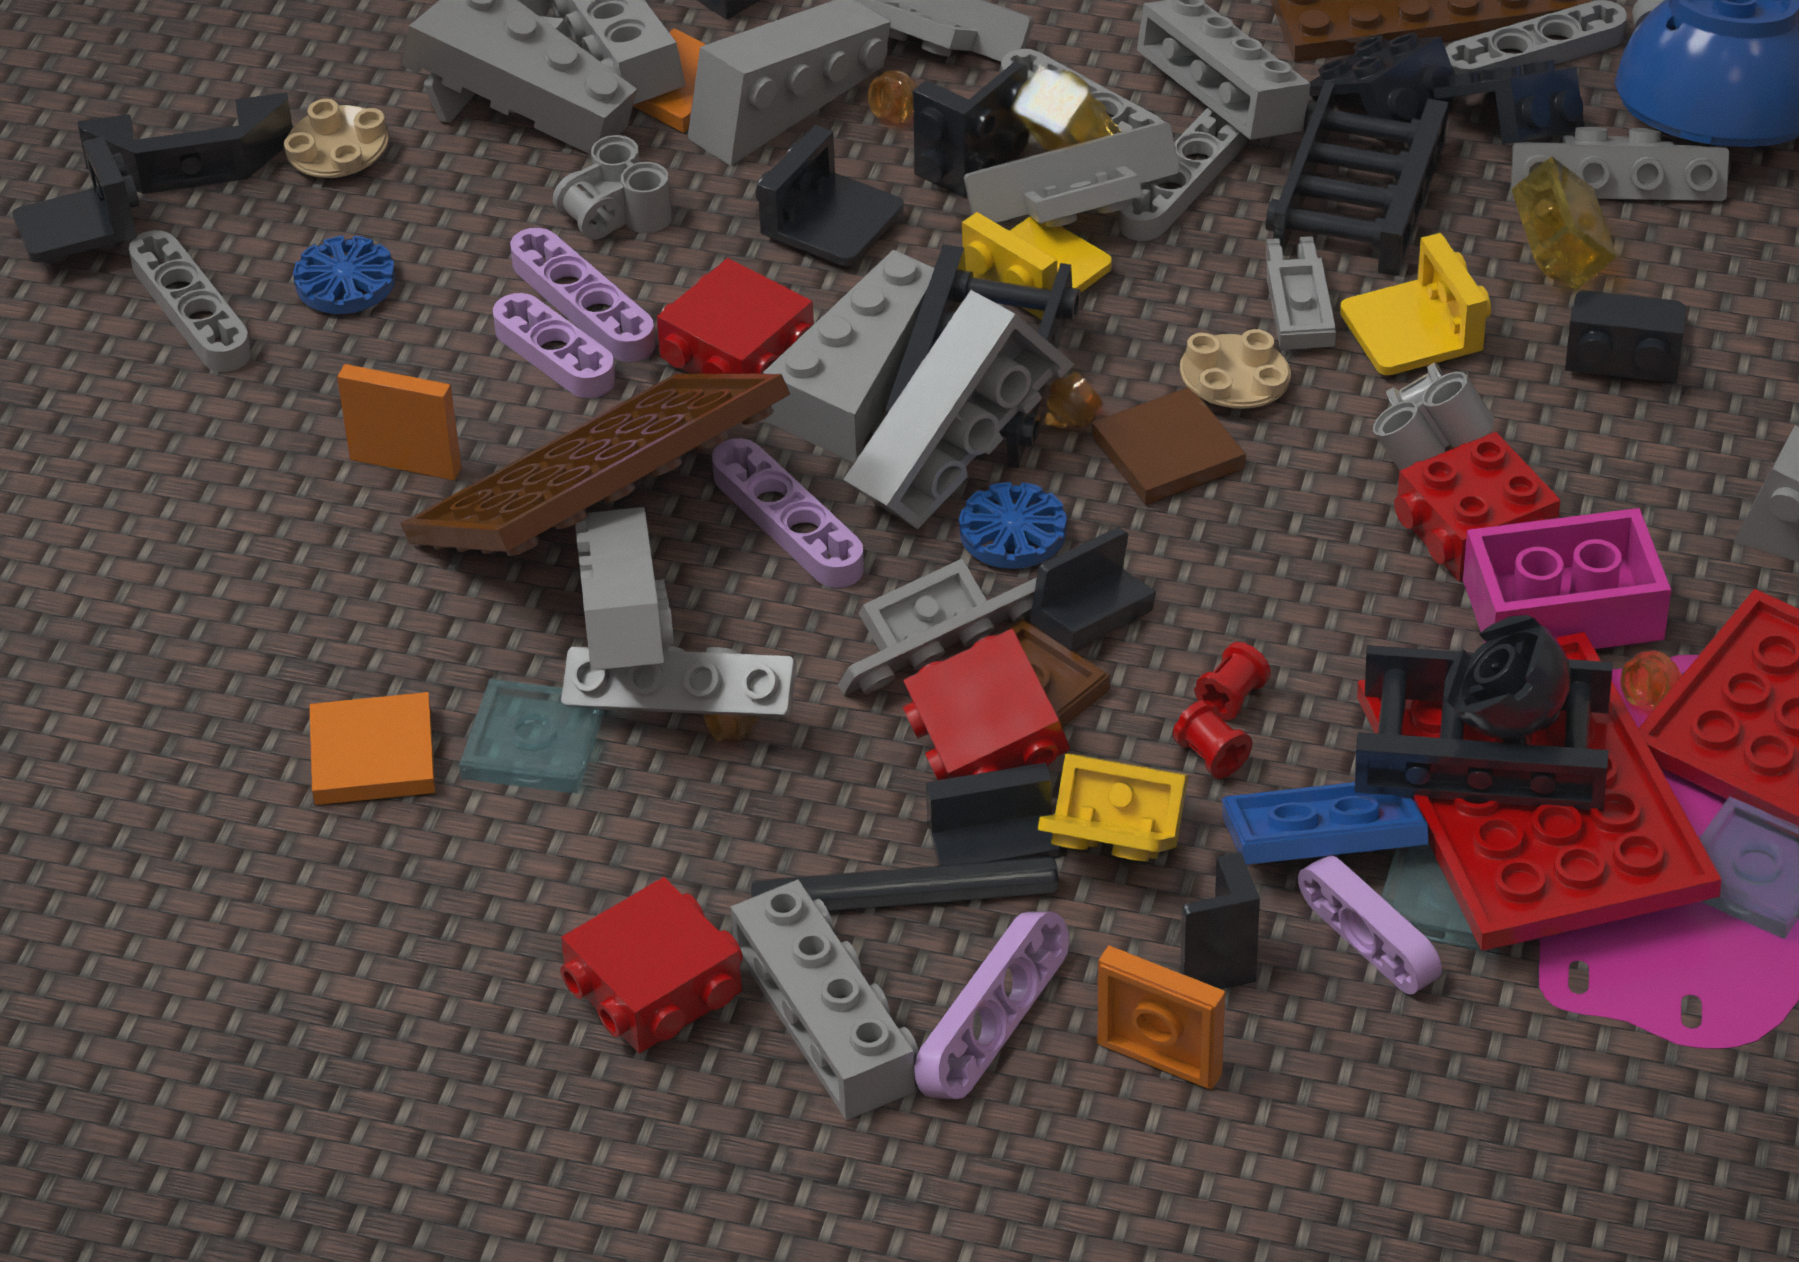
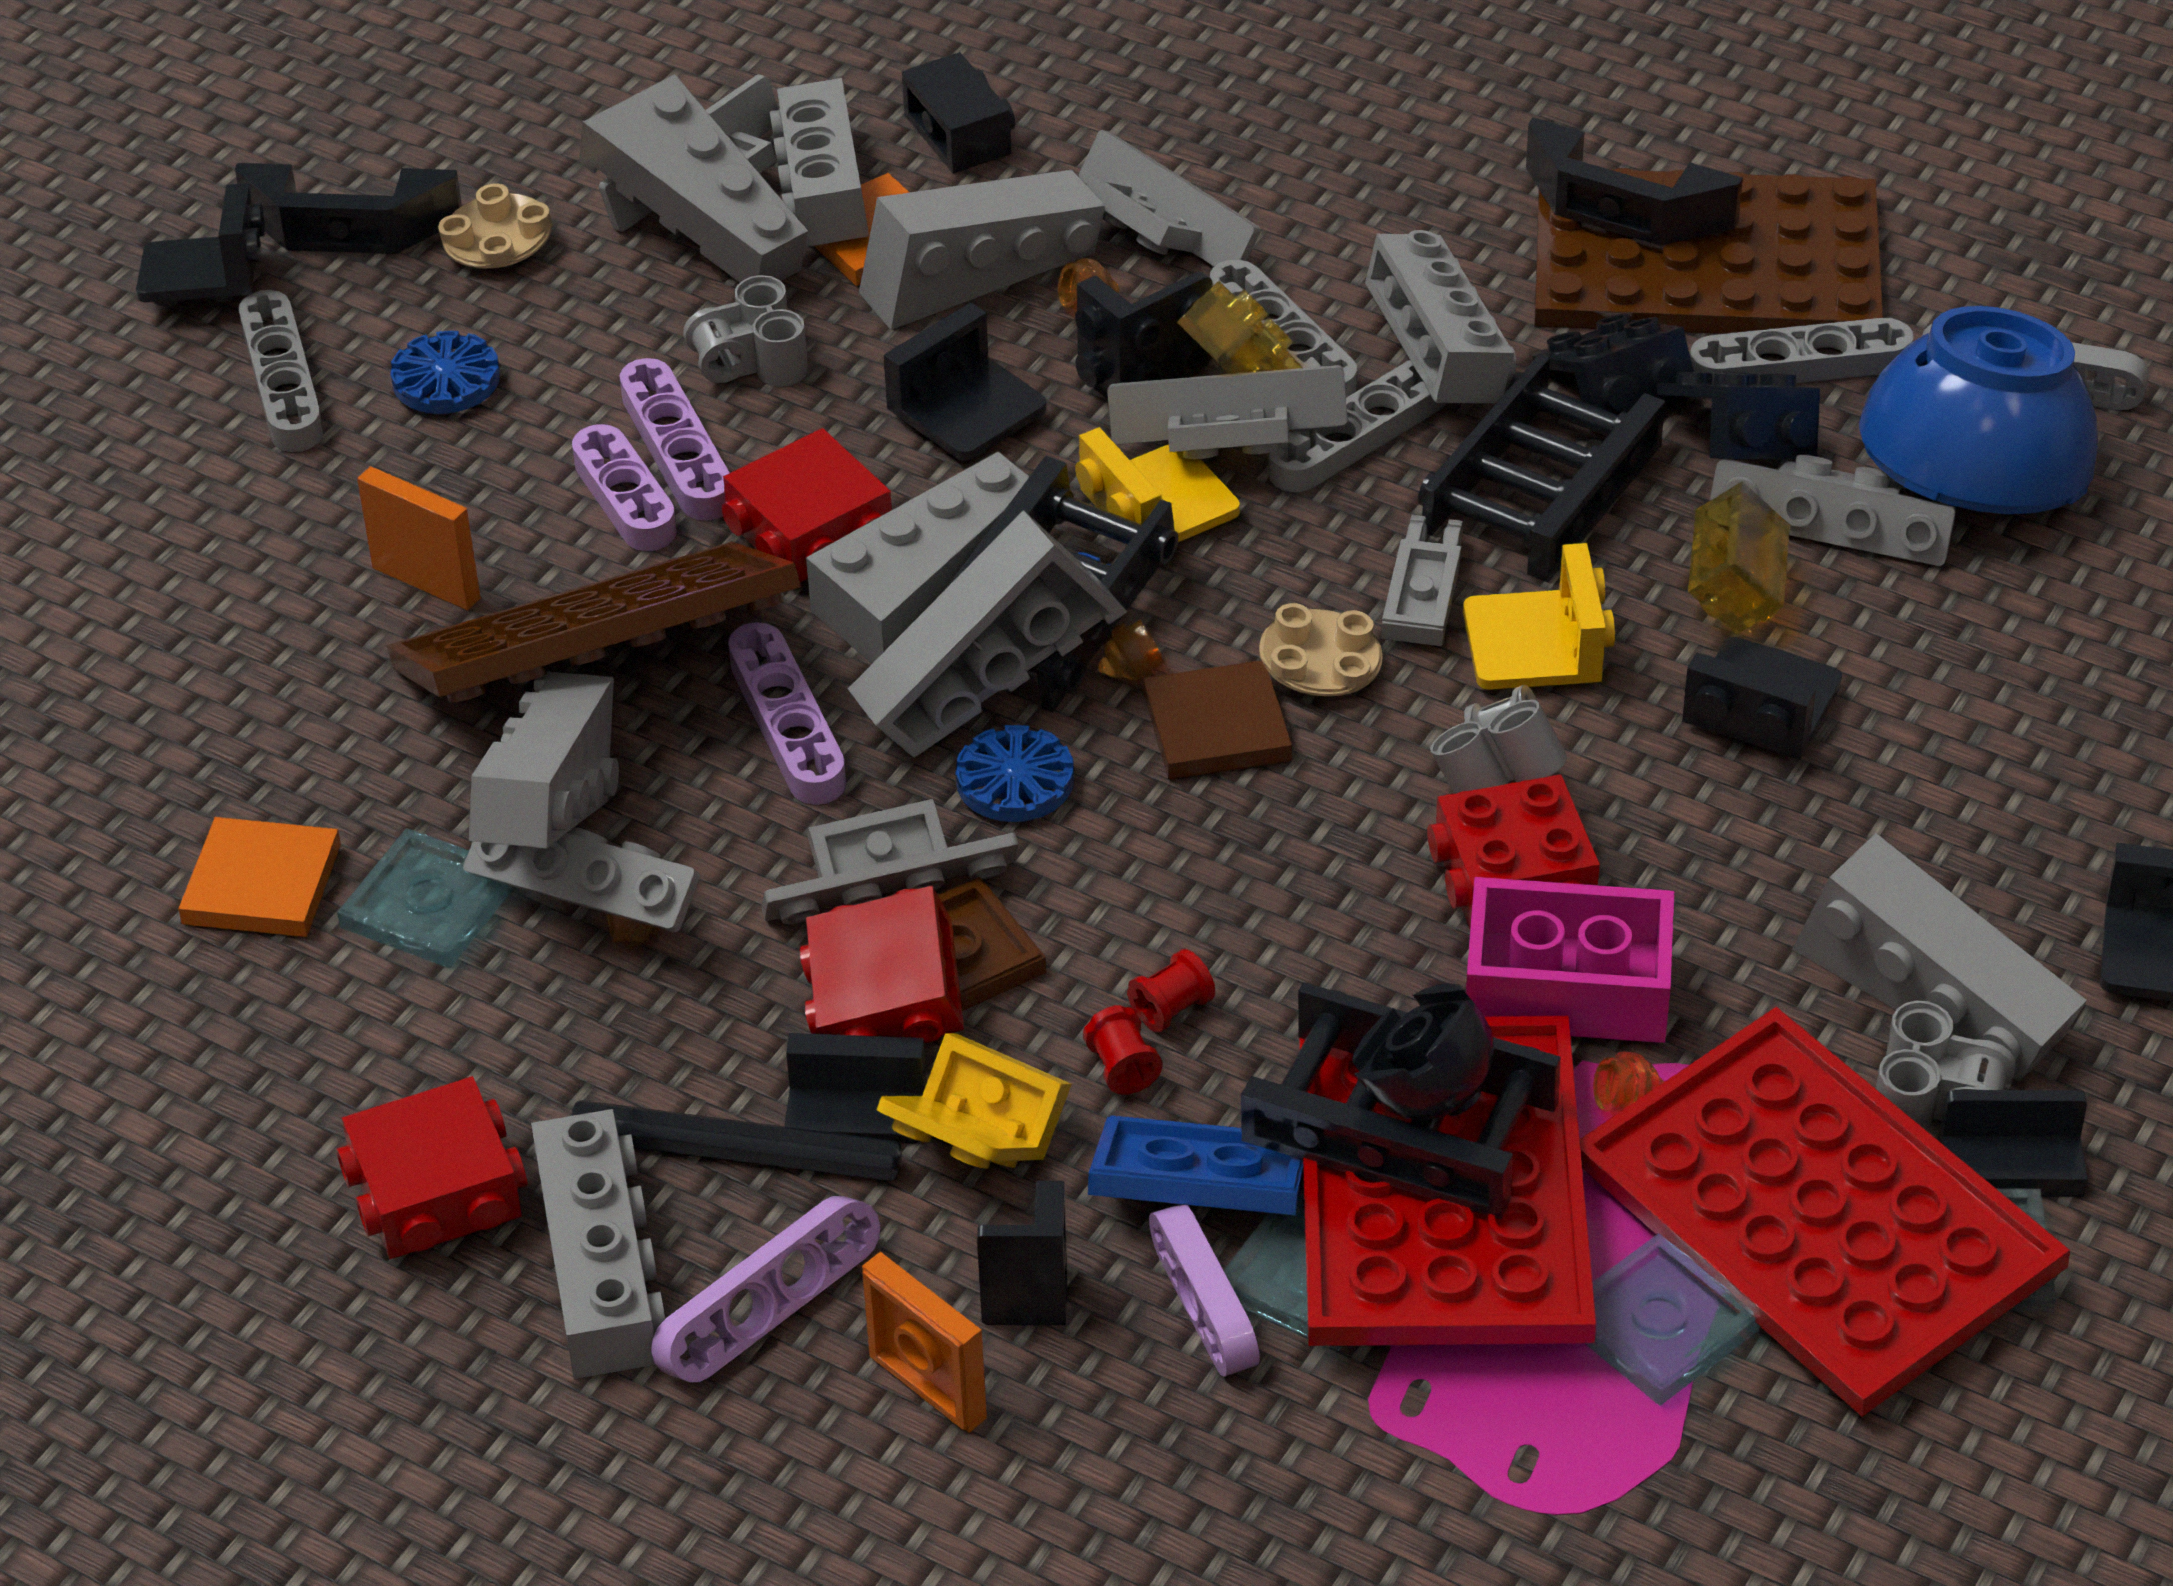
camera: 15 degrees right, 0 degrees up
black panel [1030,527,1156,651] -> none

